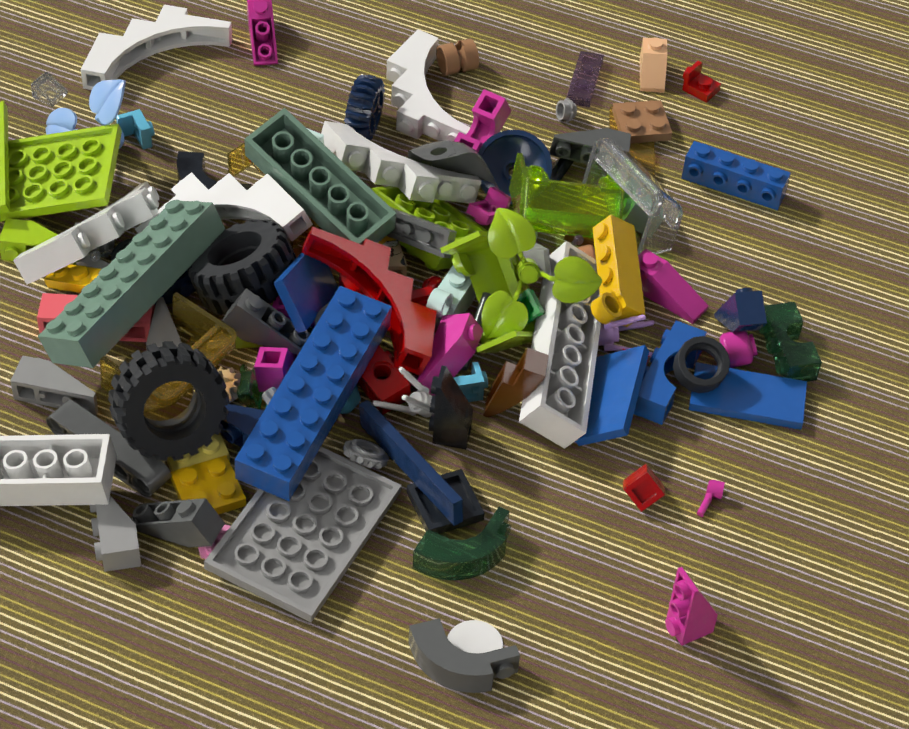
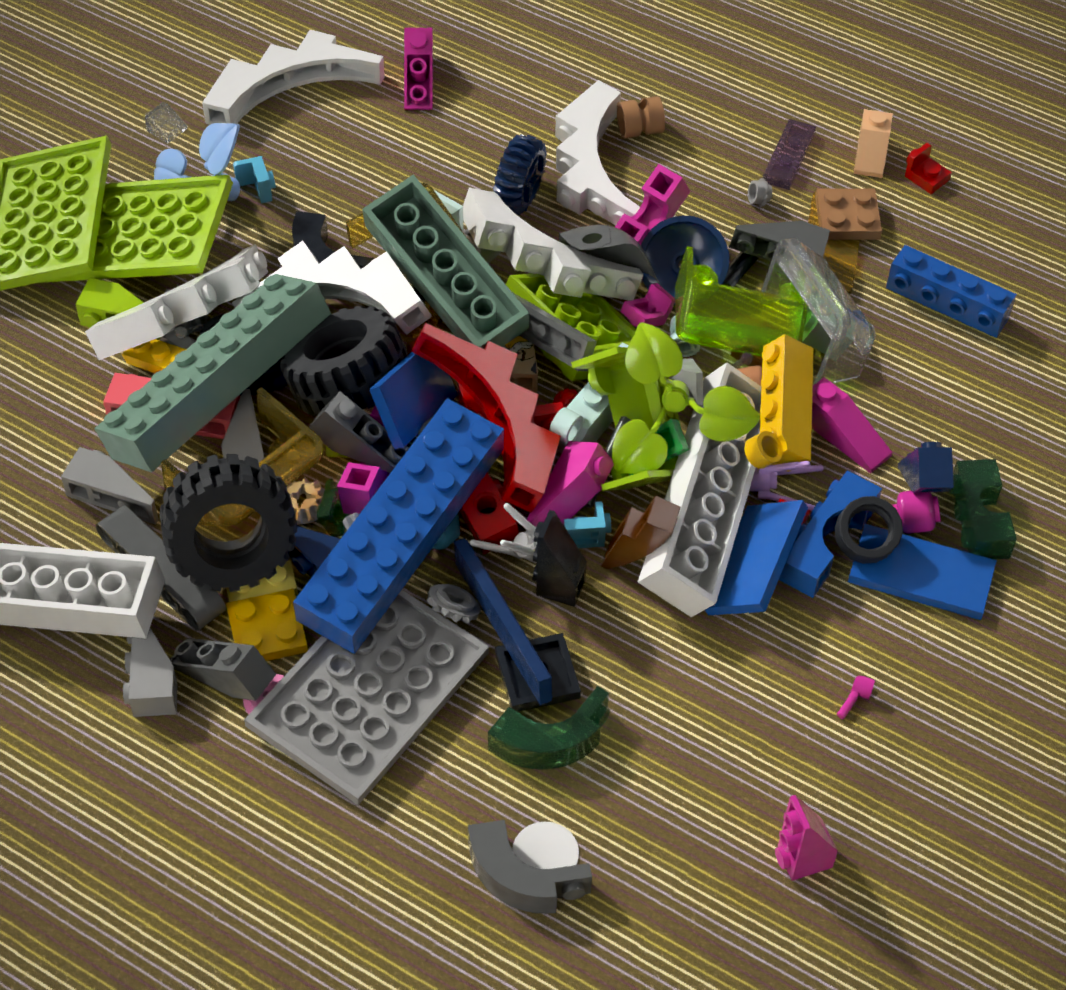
camera: 10 degrees right, 5 degrees up
red panel [623,463,665,512] -> none

